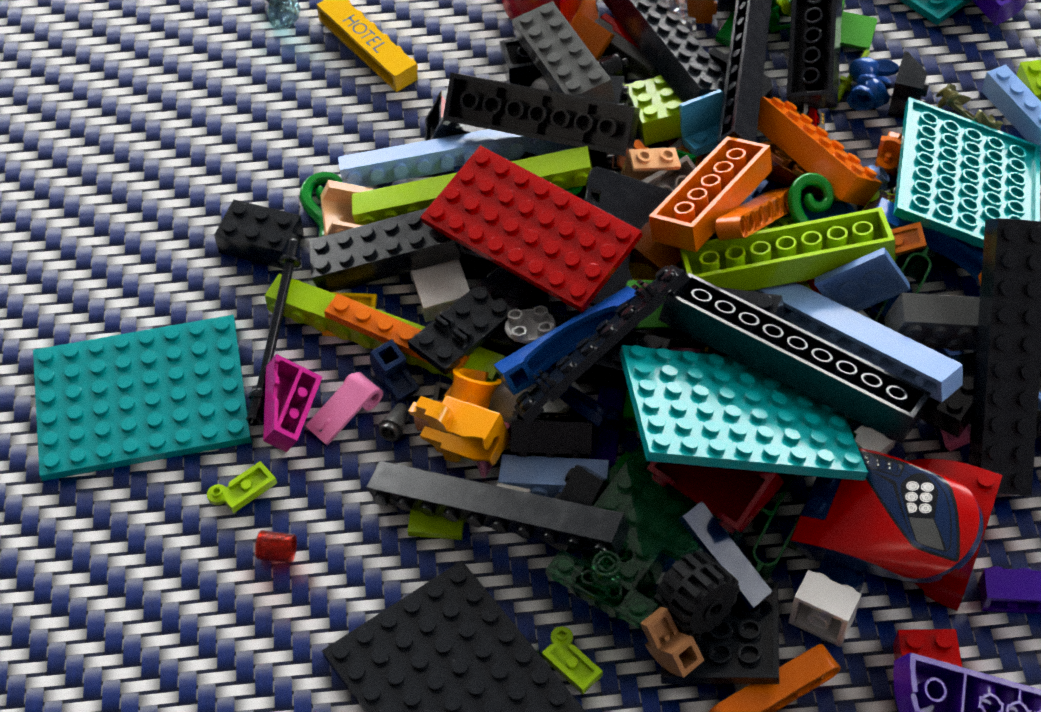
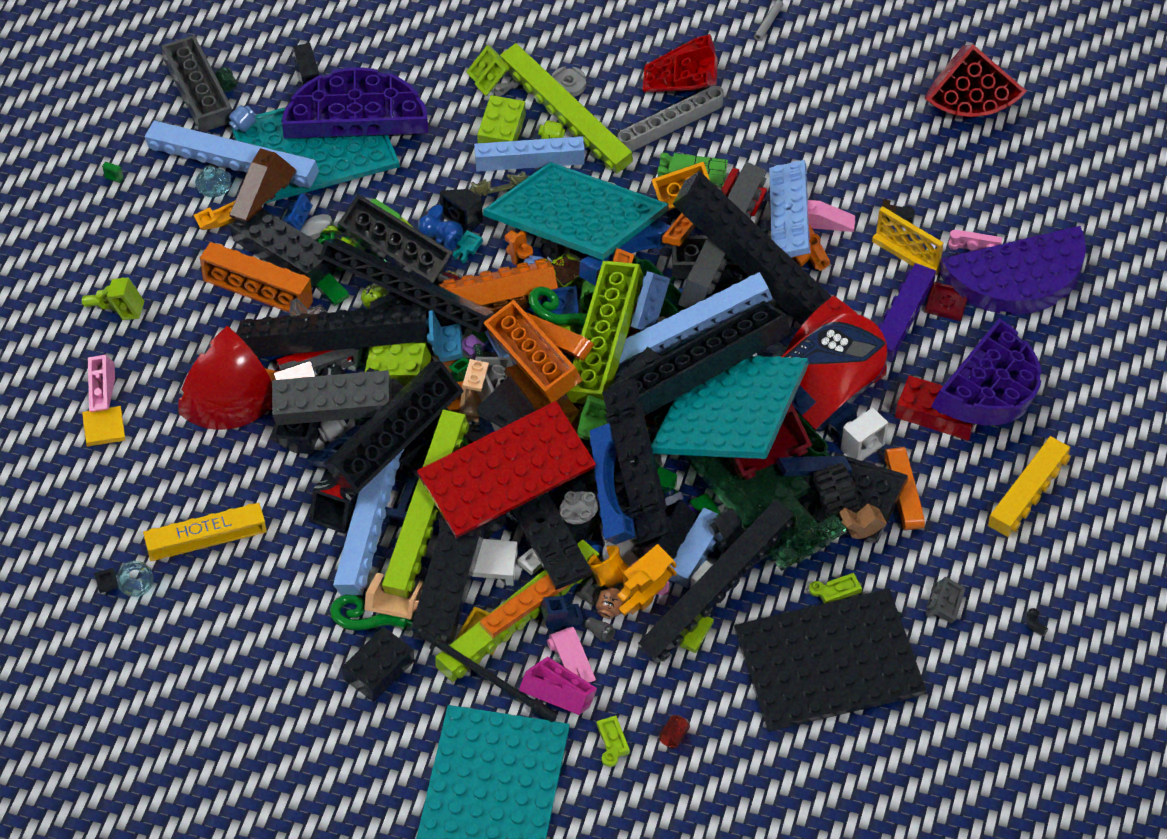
camera: 70 degrees left, 0 degrees up
none -> teal plate [452,230,483,264]

